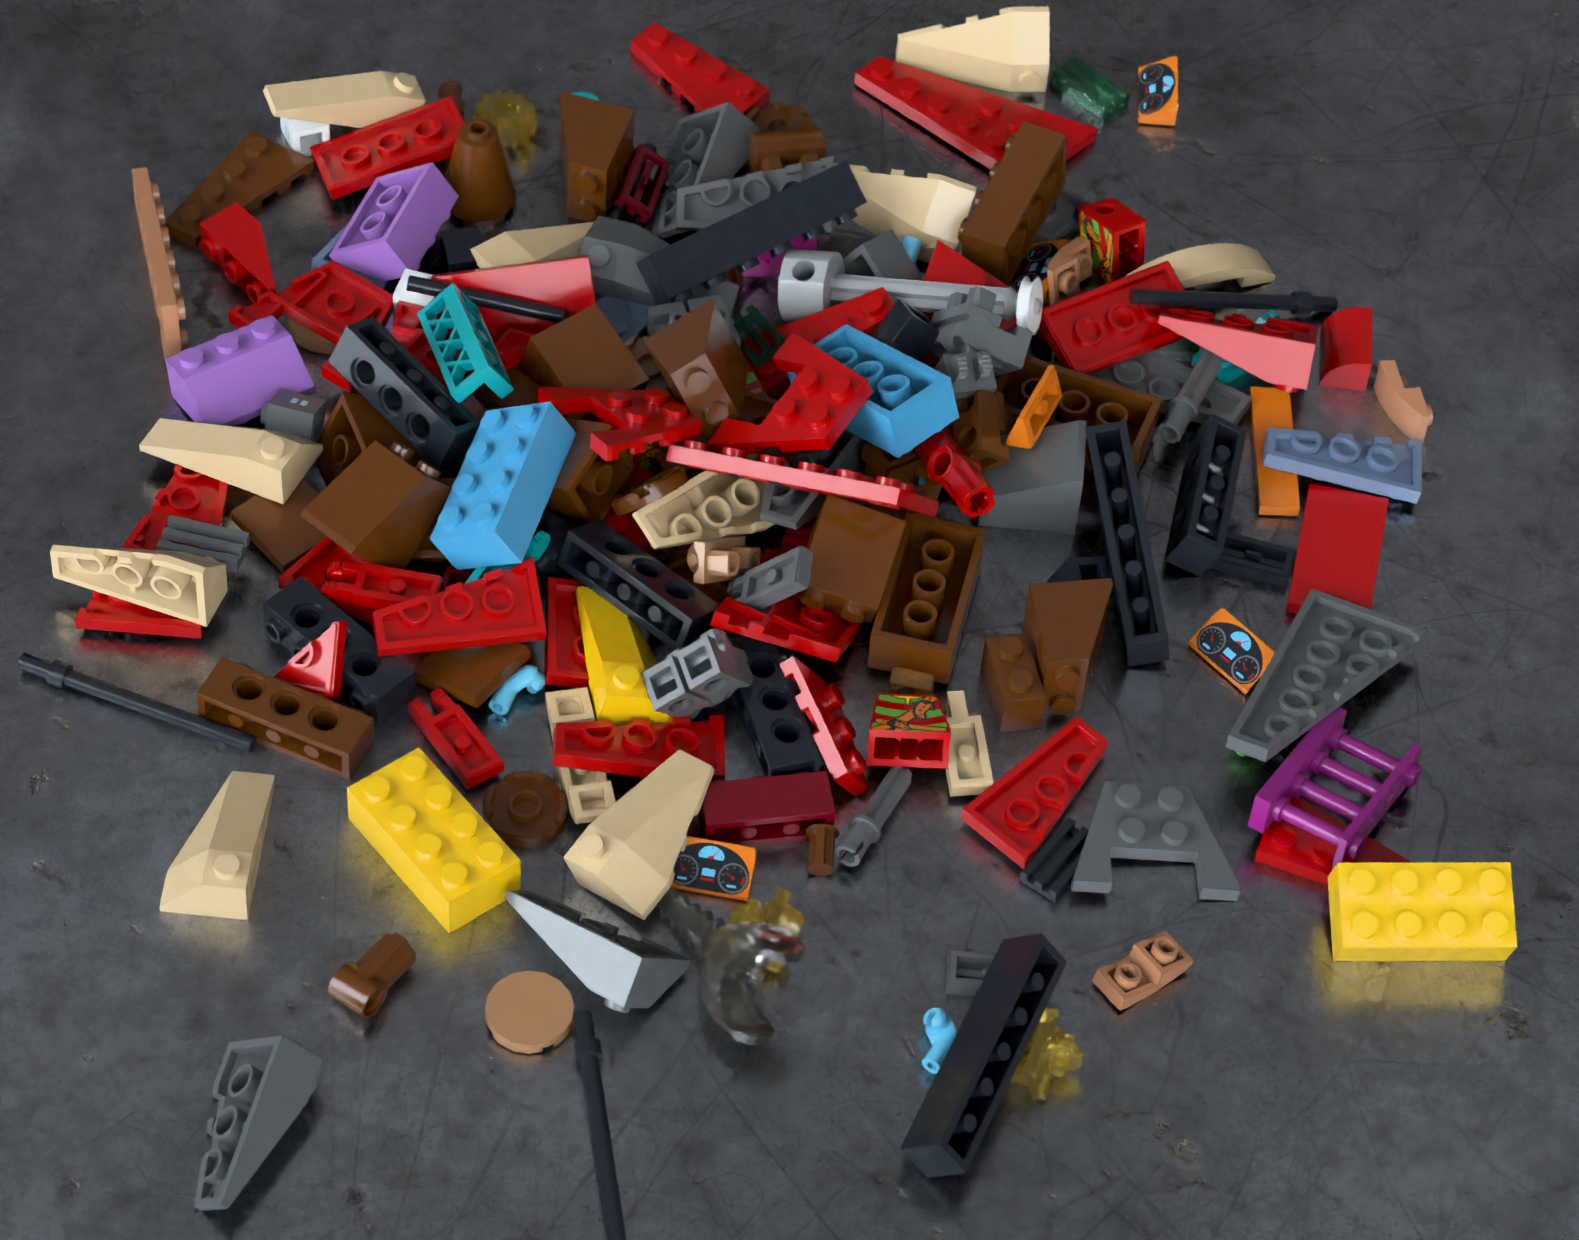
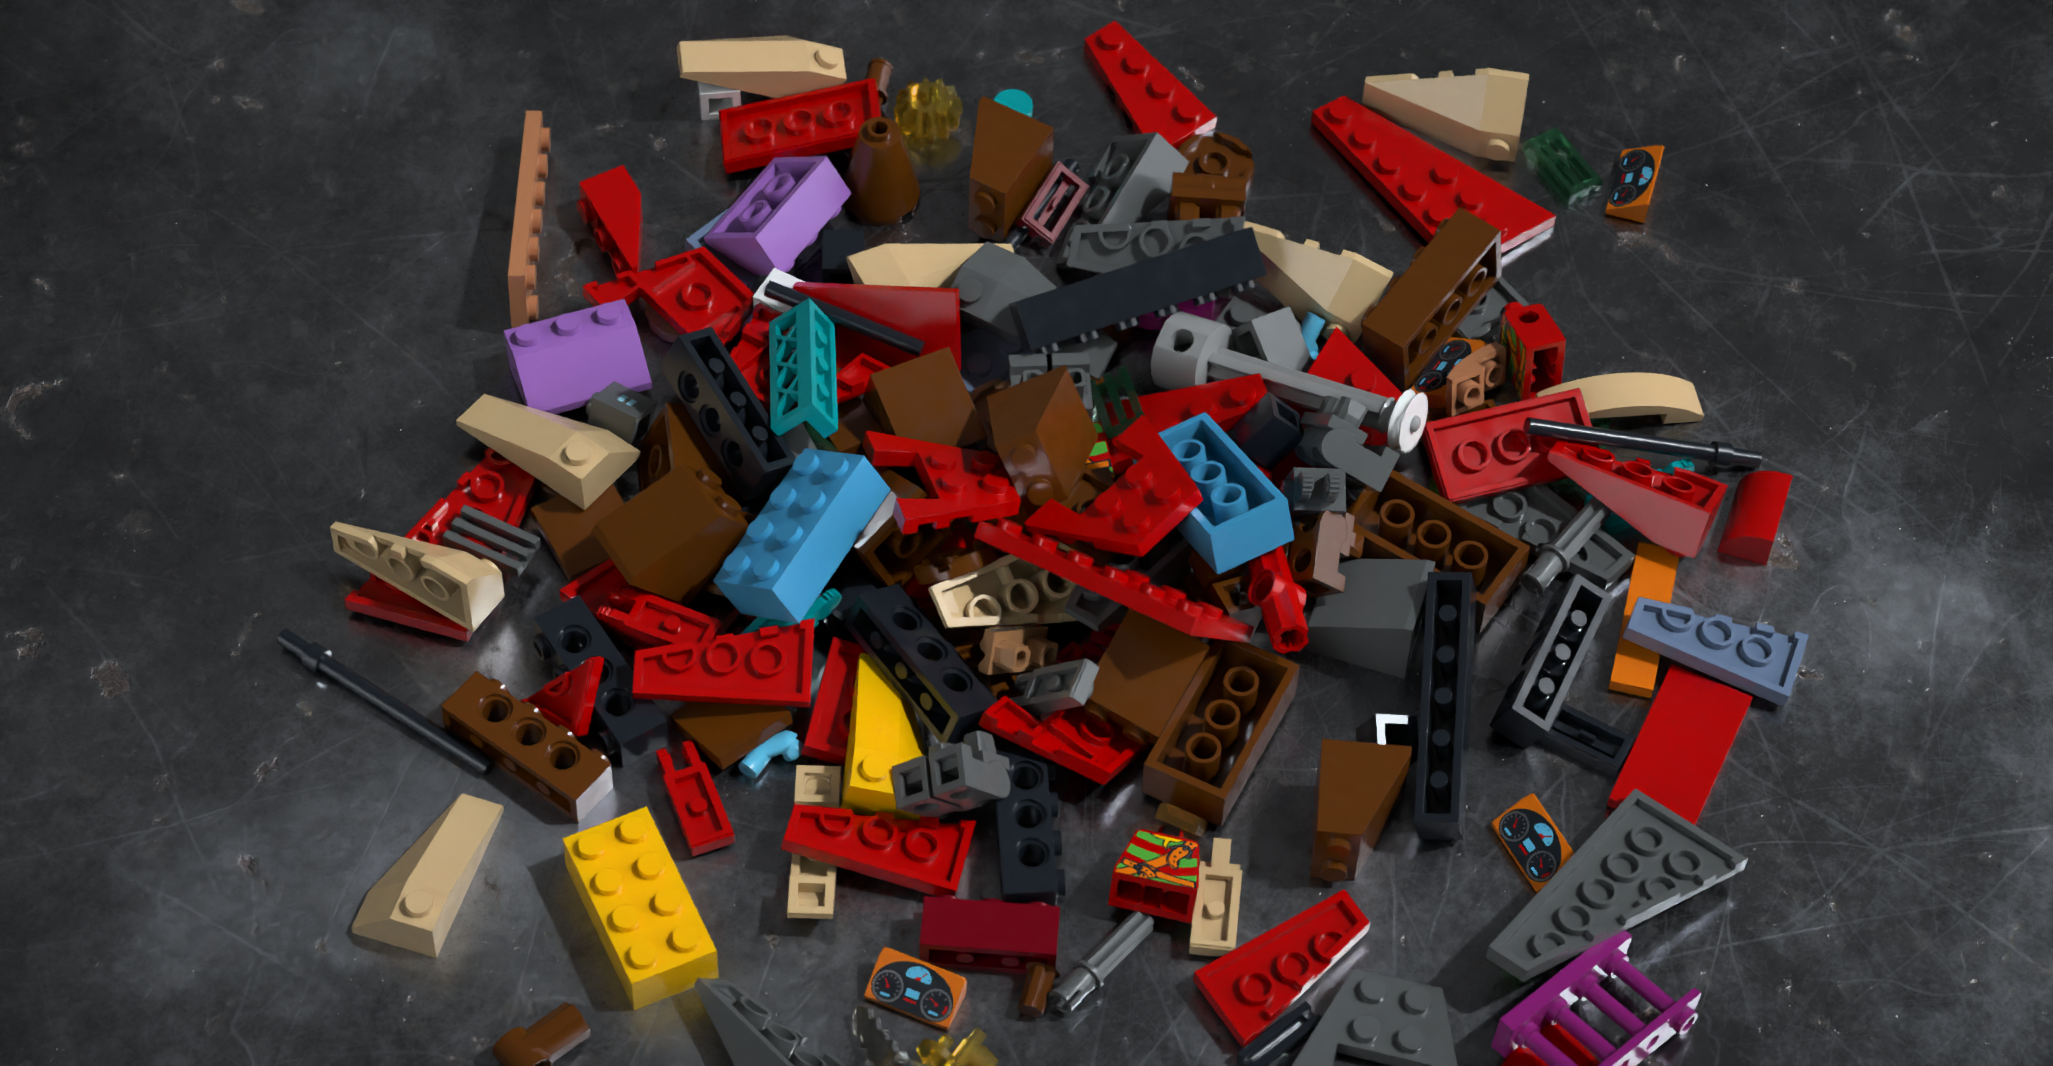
camera: 15 degrees right, 5 degrees up
reddish brown wing [165,131,315,248] -> none
reddish brown tile [482,771,568,848] -> none
tan wedge [563,749,715,920] -> none
red wing [779,656,869,797] -> none
reddish brown brick [981,632,1046,734] -> none
orange slope [1005,365,1062,449] -> none
nougat slope [1373,359,1433,443] -> none

